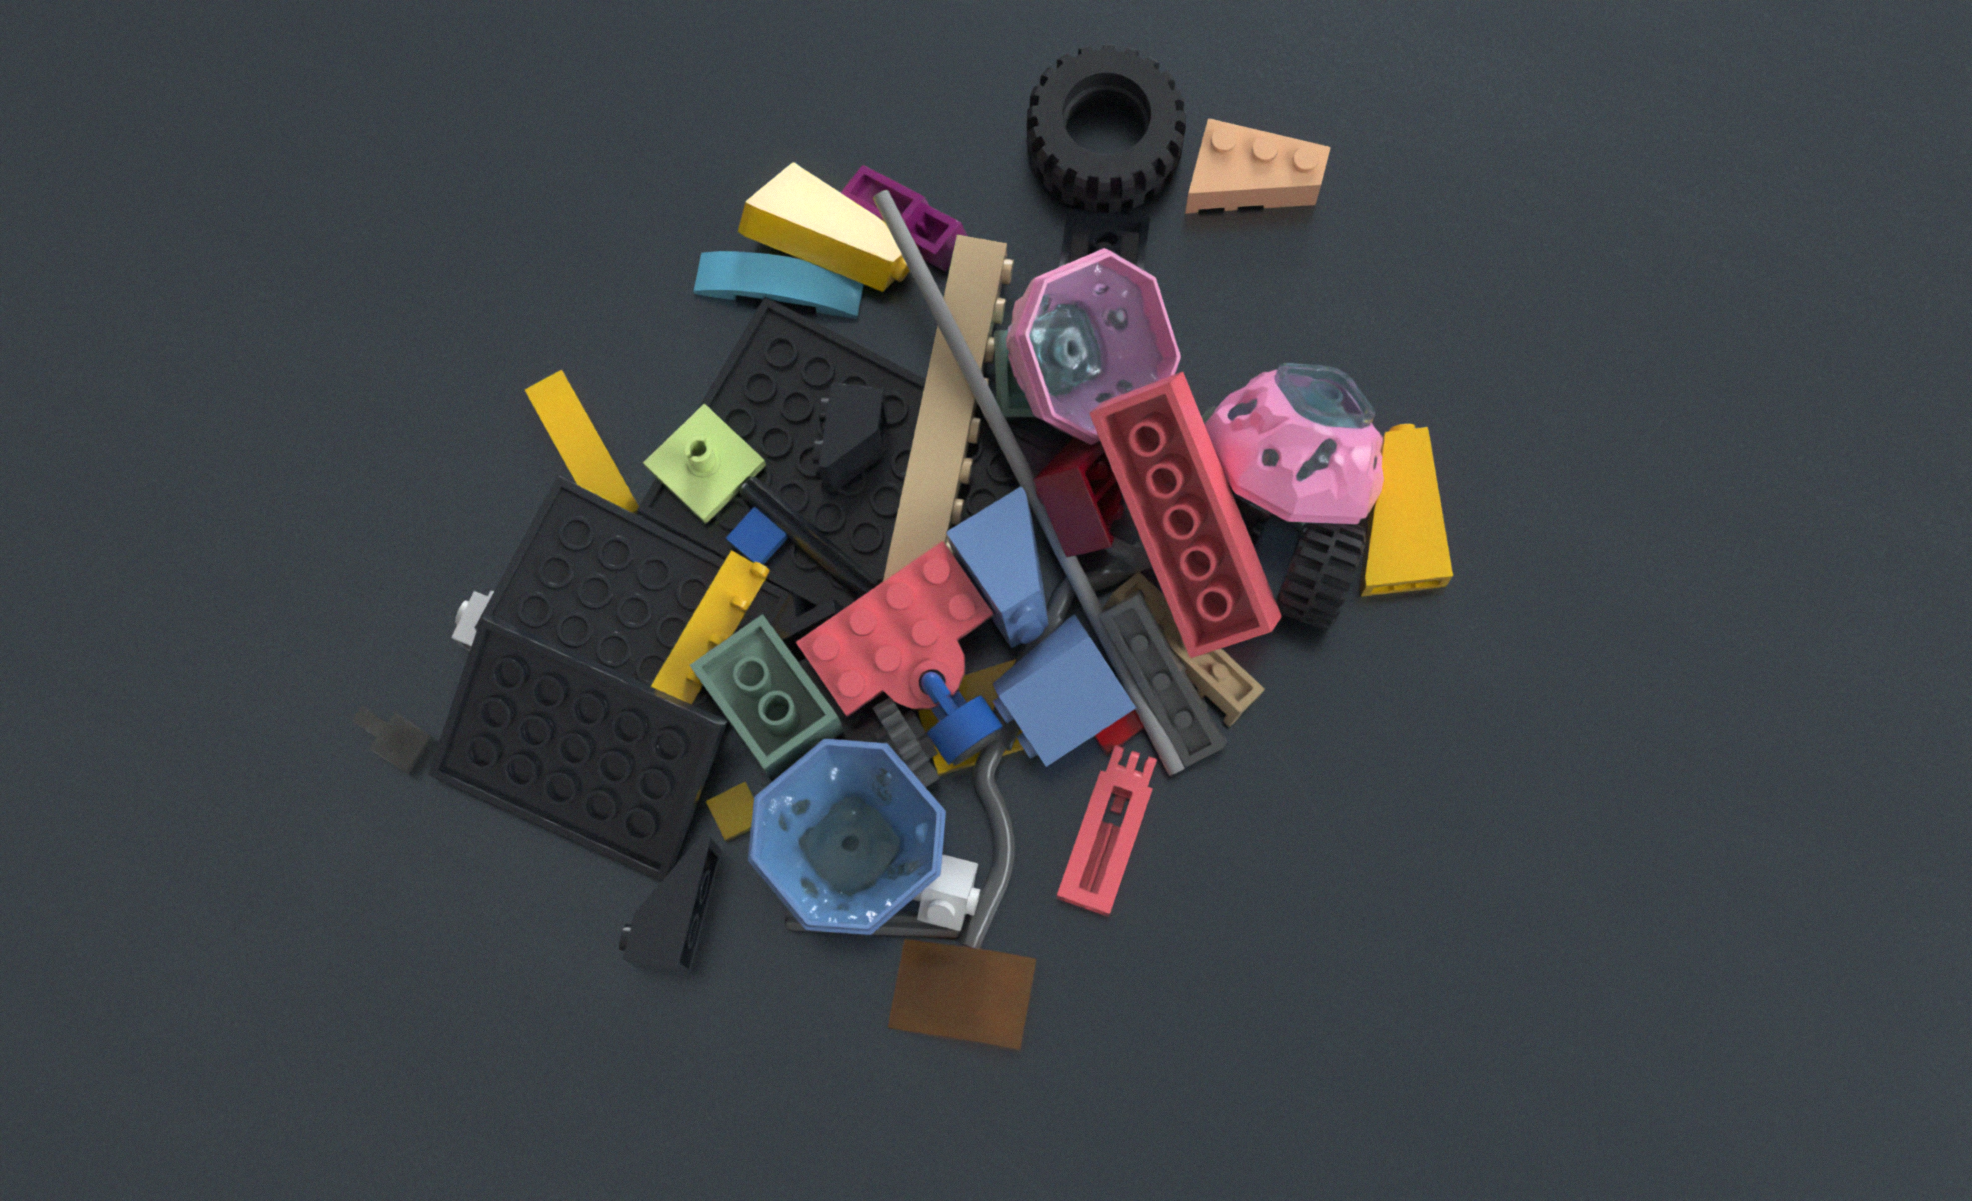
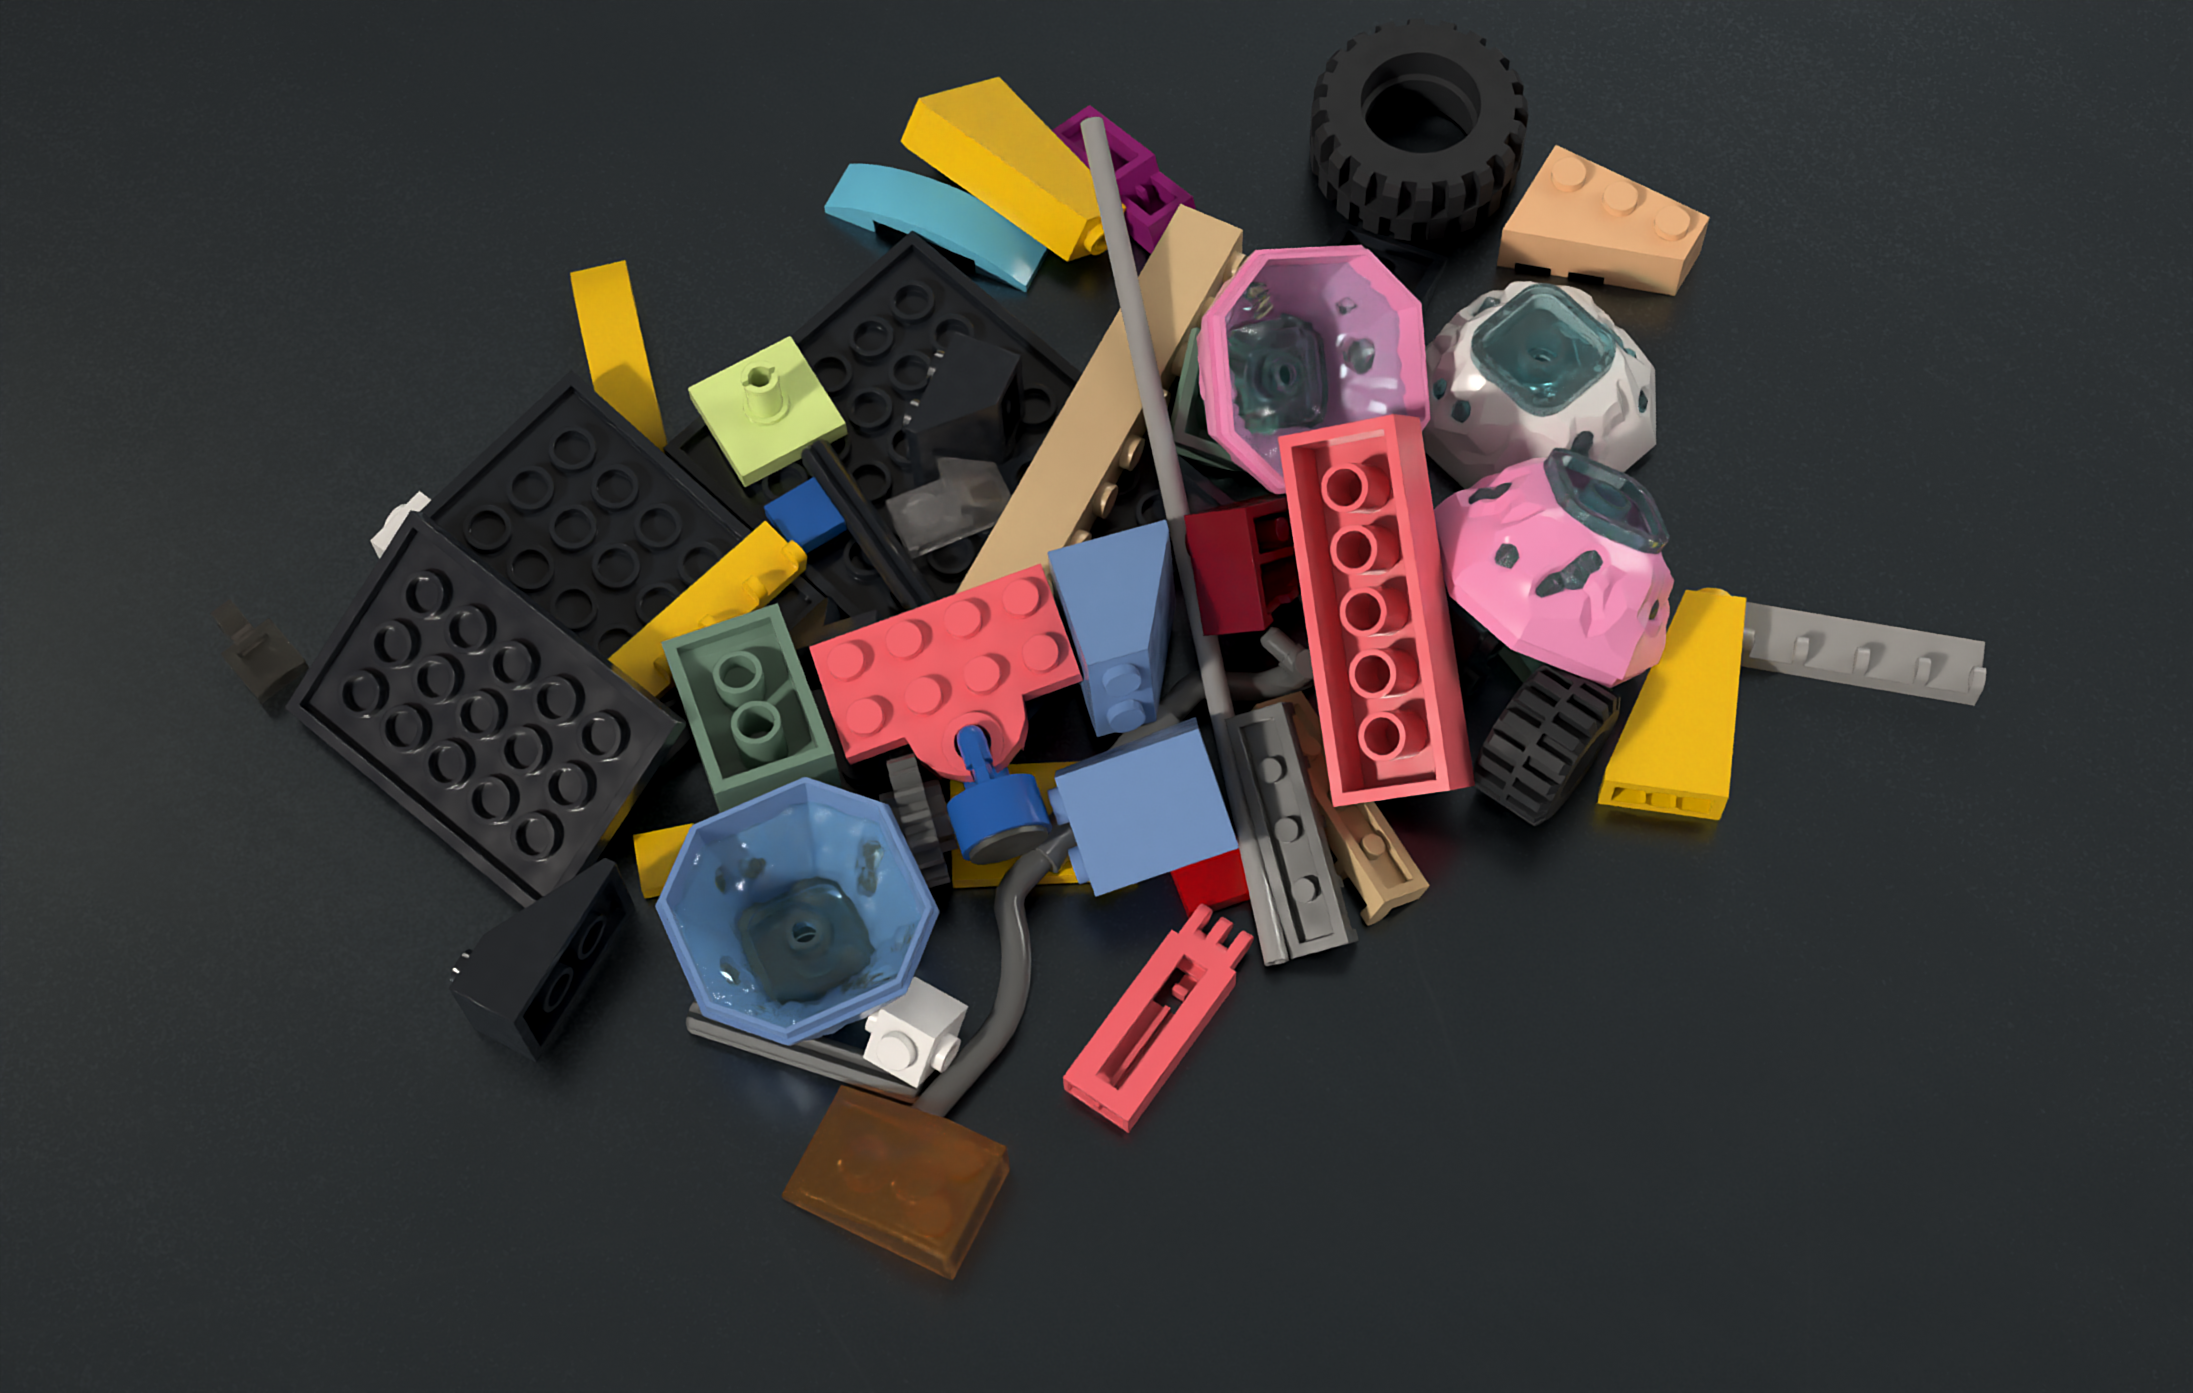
camera: 15 degrees right, 10 degrees down
none -> clear slope [886,457,1012,559]
none -> rock [1422,281,1656,503]
none -> light grey hinge [1740,602,1986,706]

